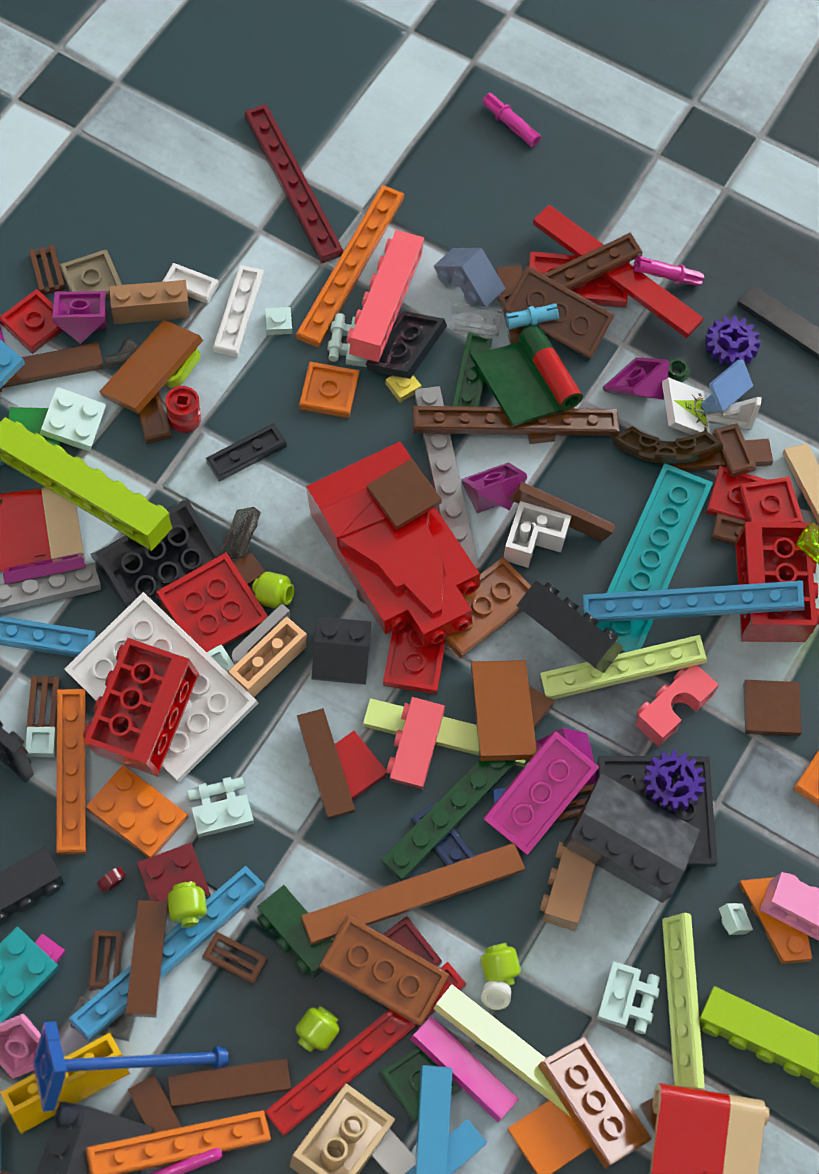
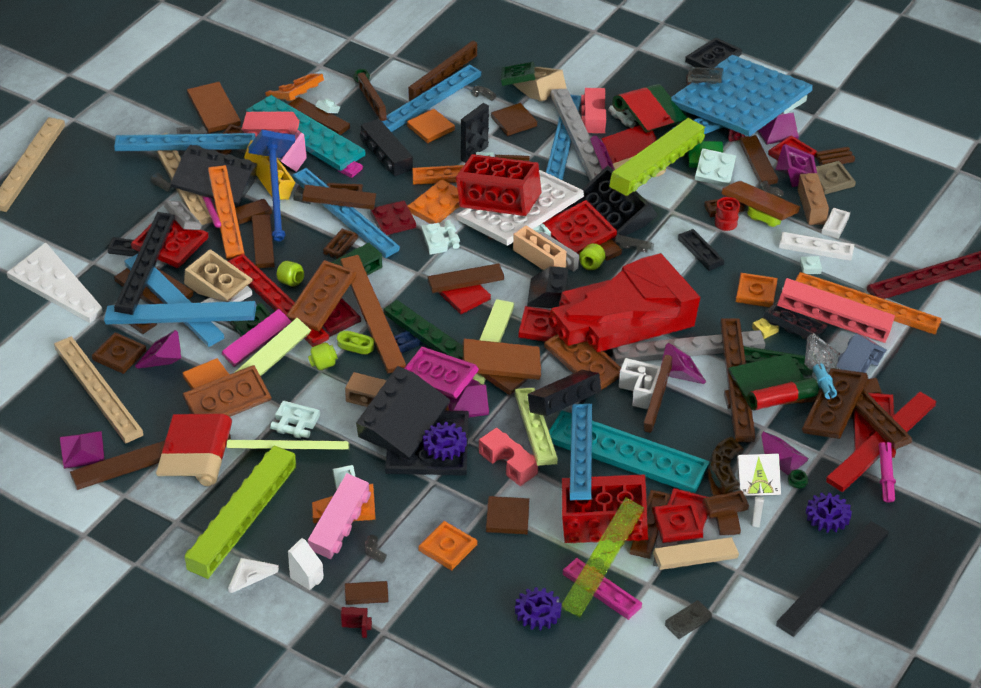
camera: 95 degrees right, 20 degrees down
dark red tile [97,867,126,893] -> none
lime head [167,882,207,928] -> none
reddish brown tile [367,459,442,530] -> none
coral brick [386,697,445,790] -> none
white tile [481,981,511,1010] -> none
medium blue panel [701,360,753,412] -> none
none -> lime plate [337,331,374,354]

